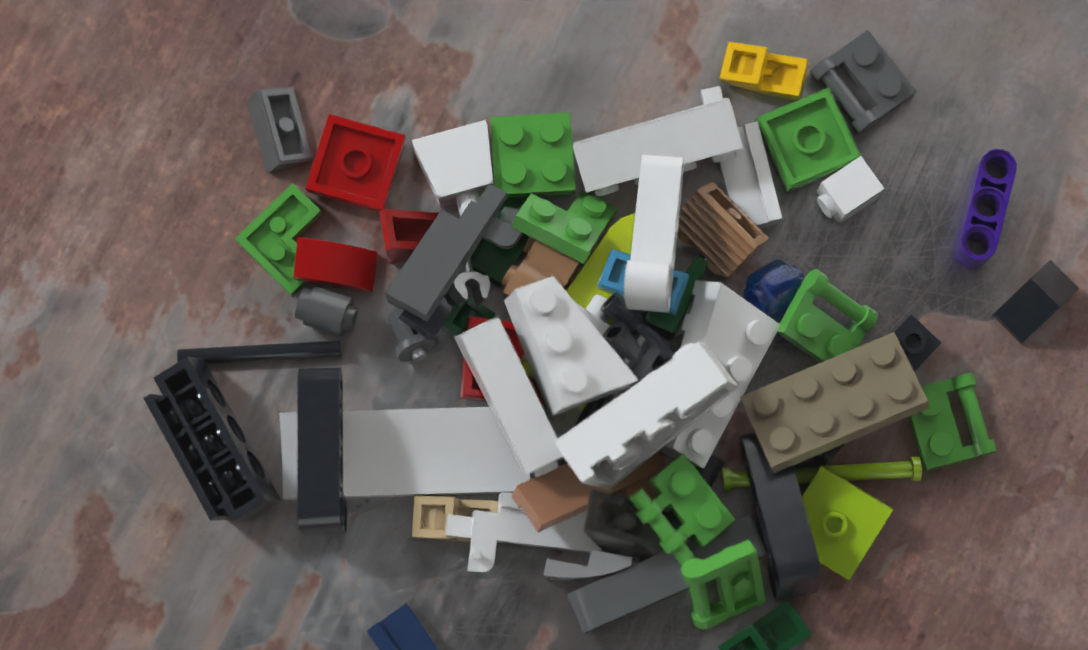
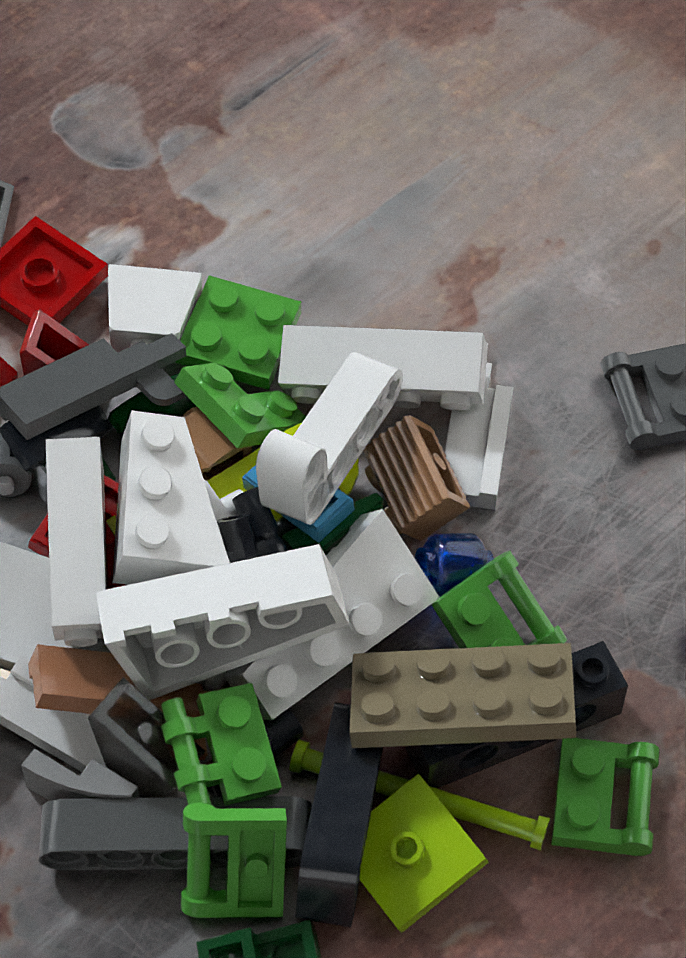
camera: 20 degrees right, 20 degrees down
flat silver bar [448,258,490,306] -> none
yellow slope [719,41,809,101] -> none
bright green plate [755,88,861,193] -> none
white brick [817,156,885,225] -> none

